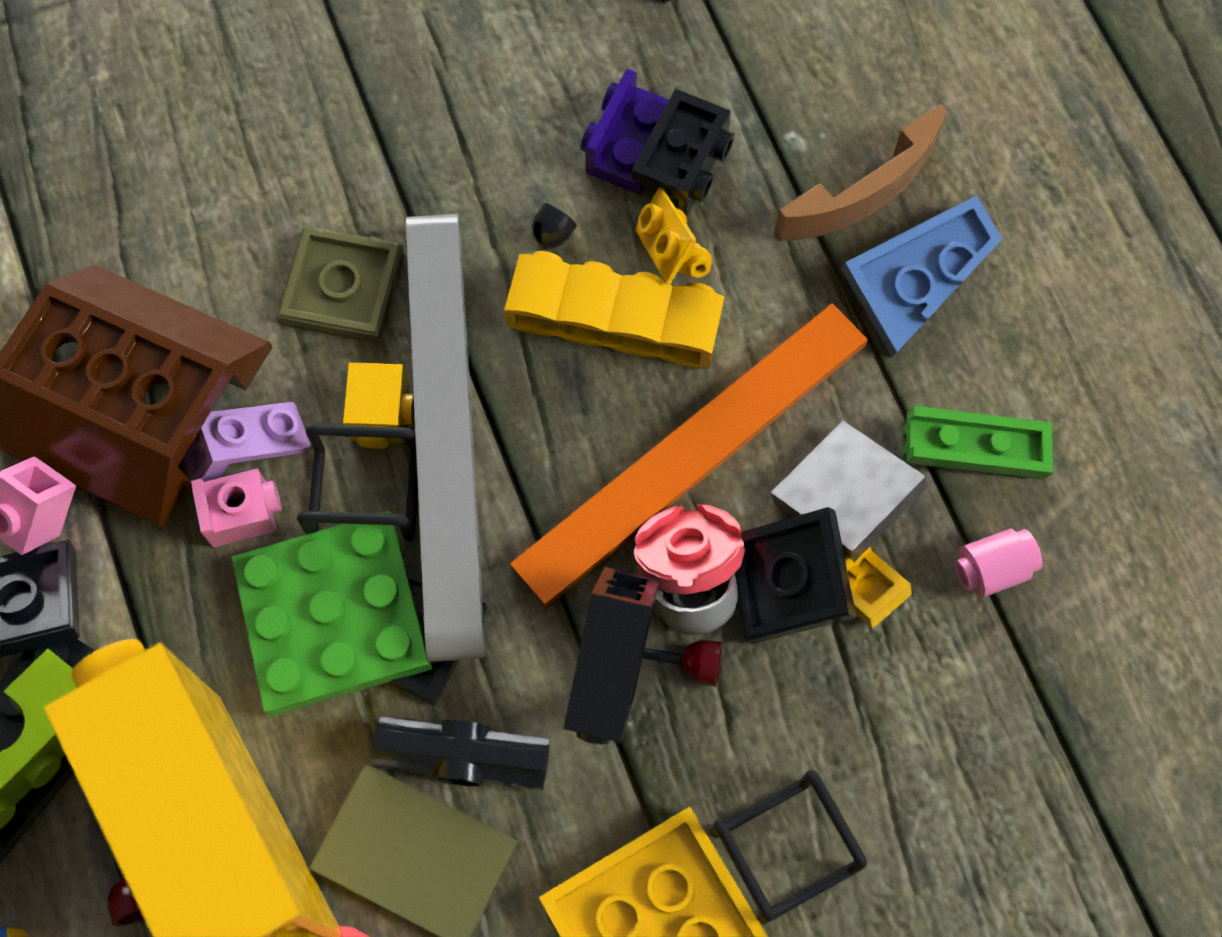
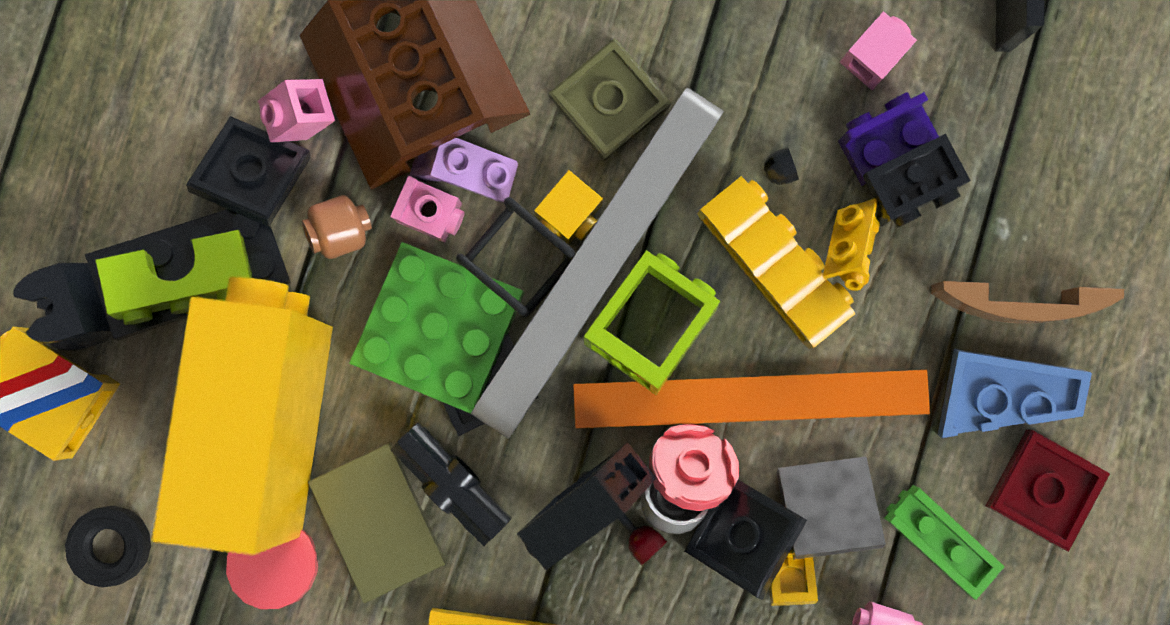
camera: 40 degrees right, 15 degrees up
none -> nougat head [302,195,372,259]
none -> lime window [584,250,720,395]
none -> bright pink brick [840,11,917,90]
none -> dark red tile [985,429,1110,552]

